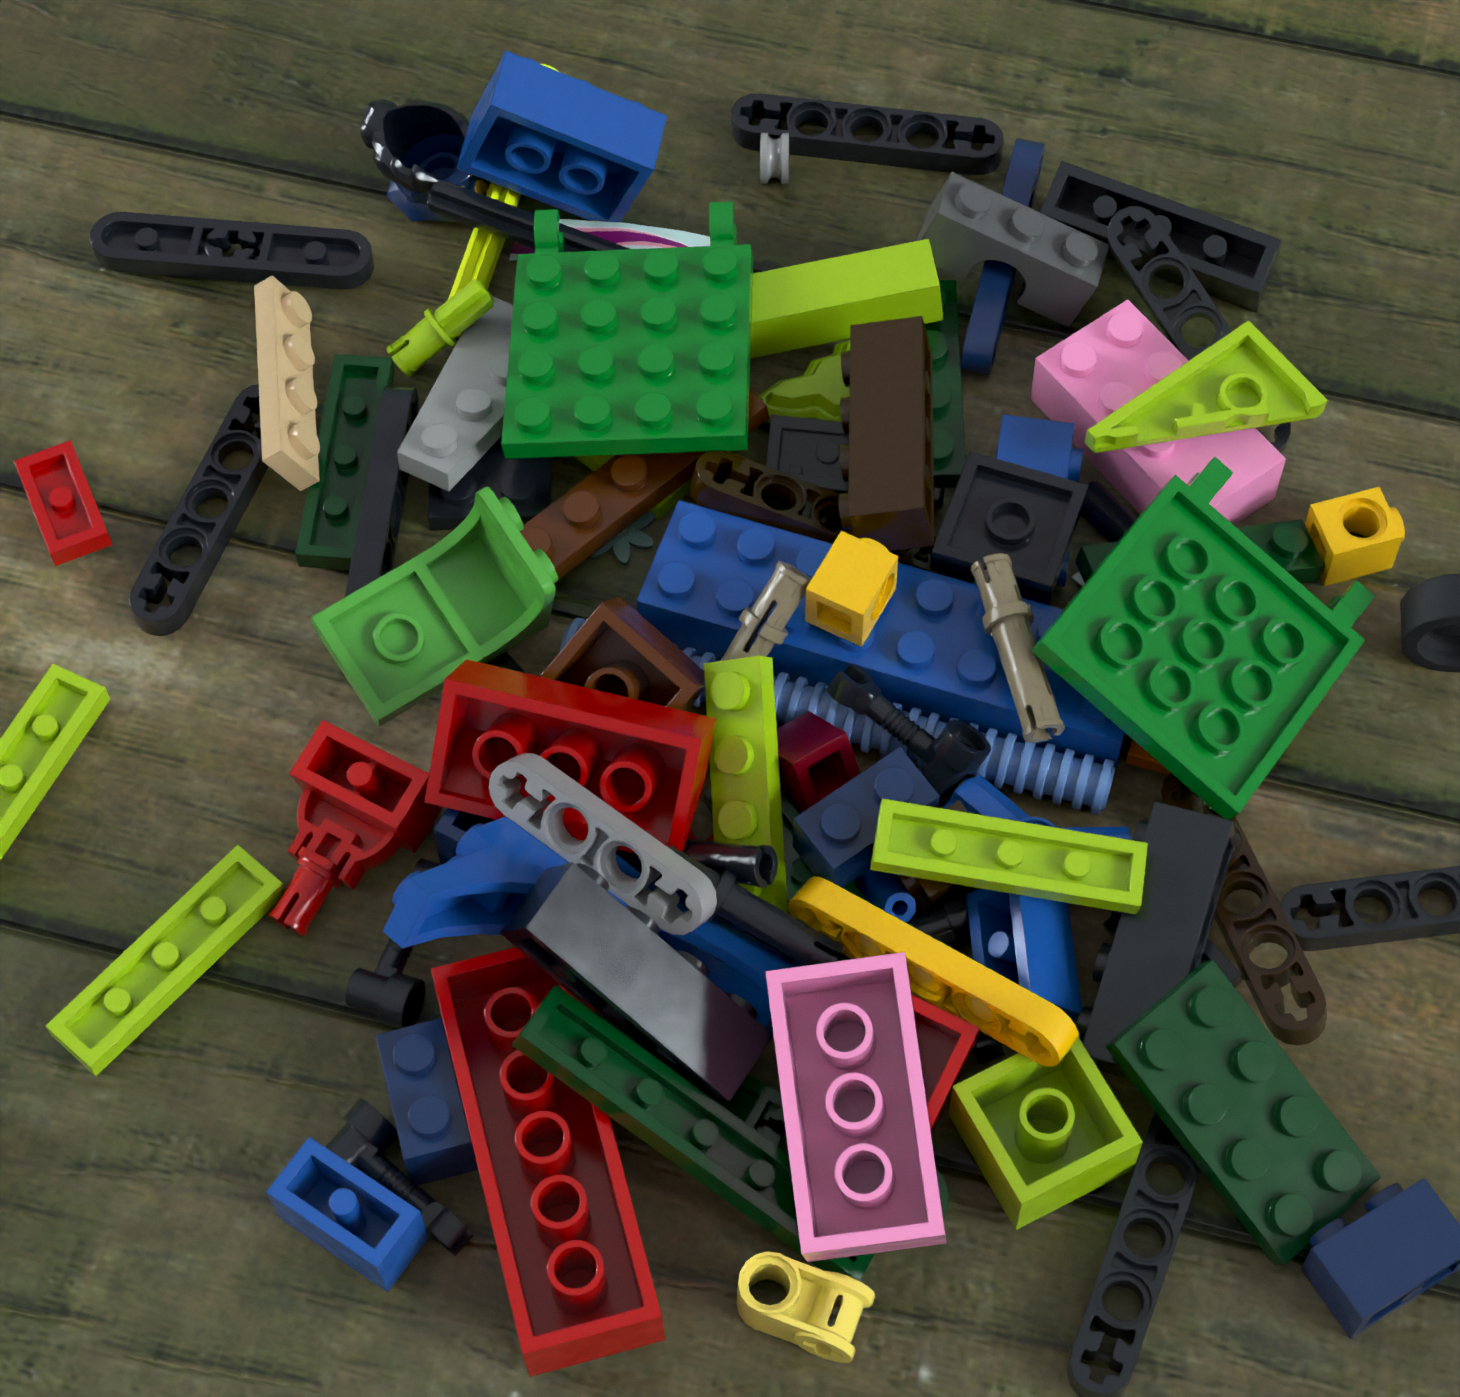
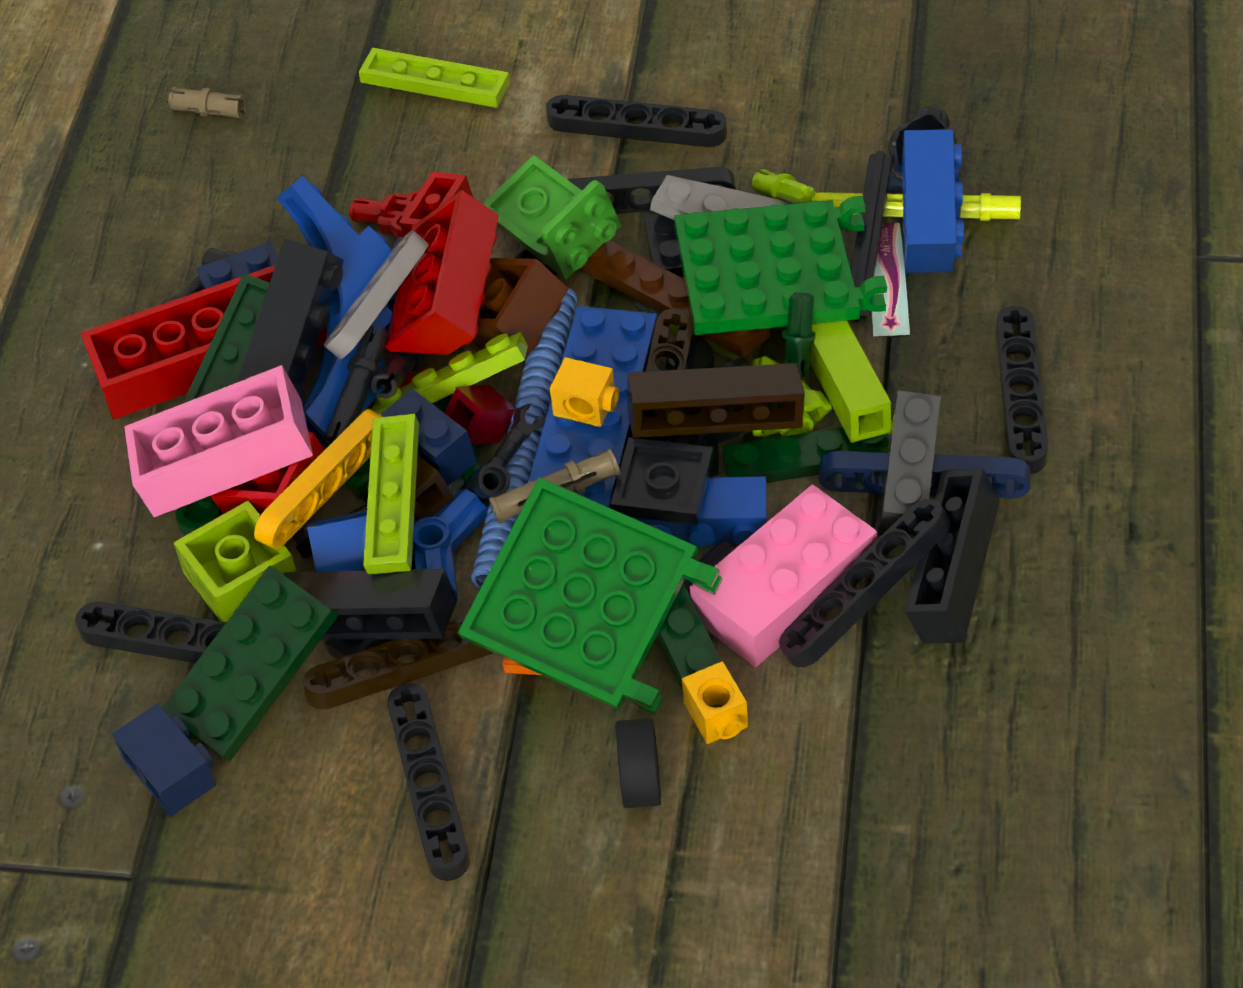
camera: 85 degrees right, 10 degrees down
red plate [14,440,113,566] -> none
lime plate [46,845,285,1076] -> none
black piece [90,212,374,290] -> none
tan plate [254,275,320,491] -> none
blue brick [266,1137,429,1293] -> none
dark green plate [295,354,395,570] -> none
dark tan pin [721,561,811,661] -> none
light yellow piece [736,1251,875,1363] -> none
light grey bush [760,133,789,184] -> none
lime wing [1084,320,1328,453] -> none
none -> dark green axle [782,292,816,377]

